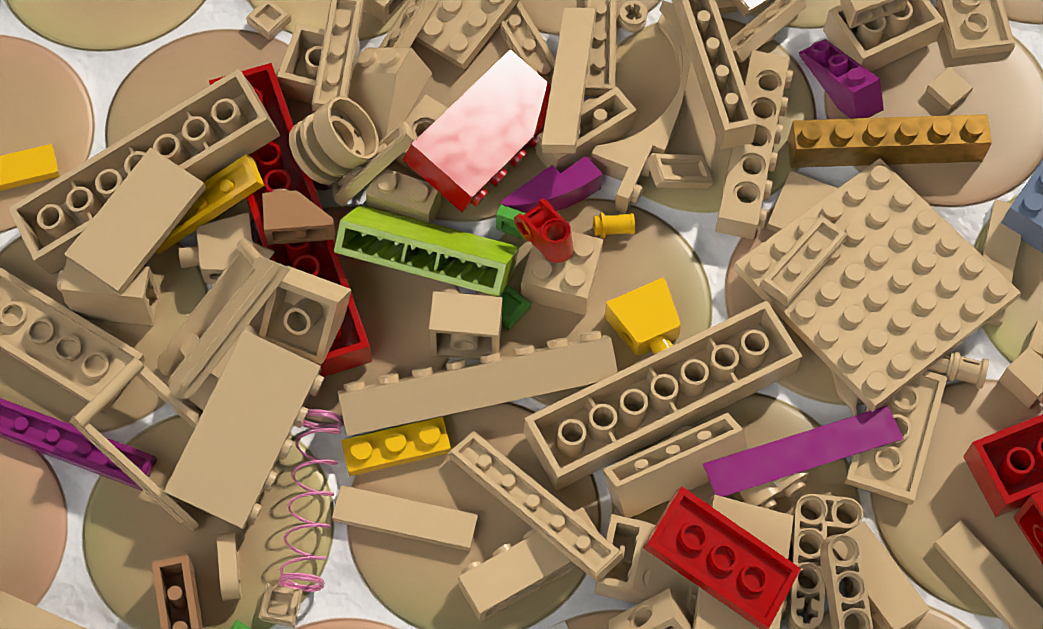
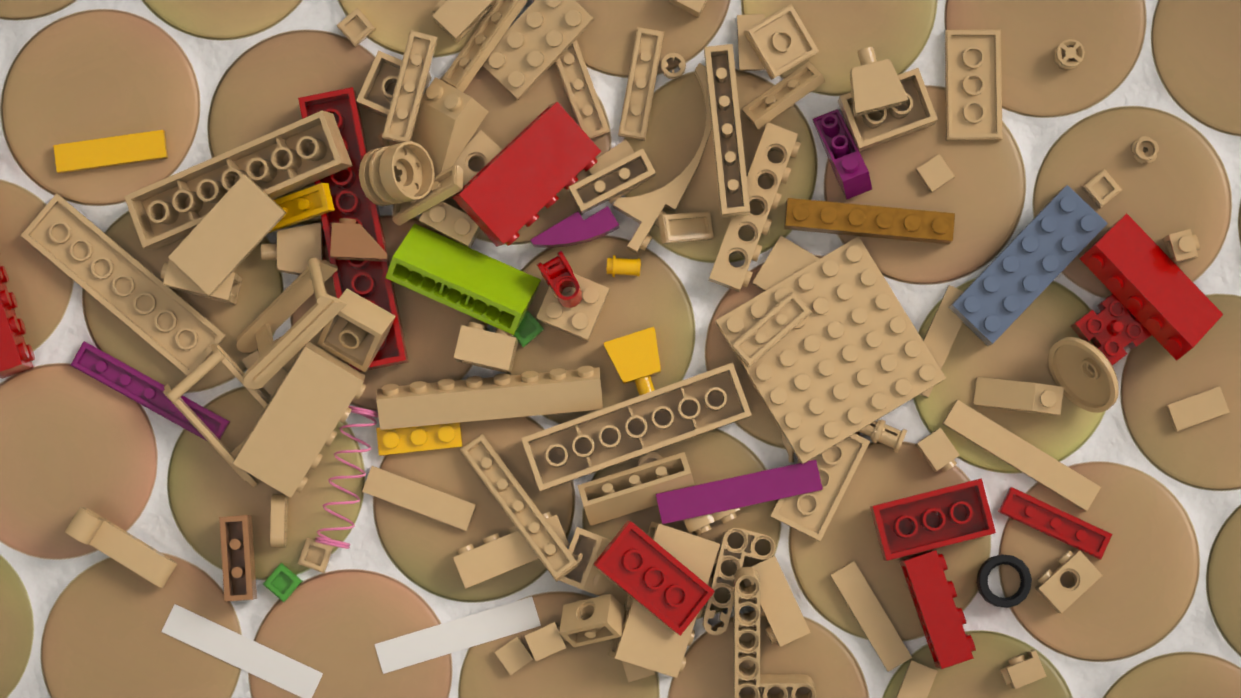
camera: 15 degrees right, 20 degrees up
bright green tile [496,204,525,240] -> none
tan tile [541,8,596,153] -> none

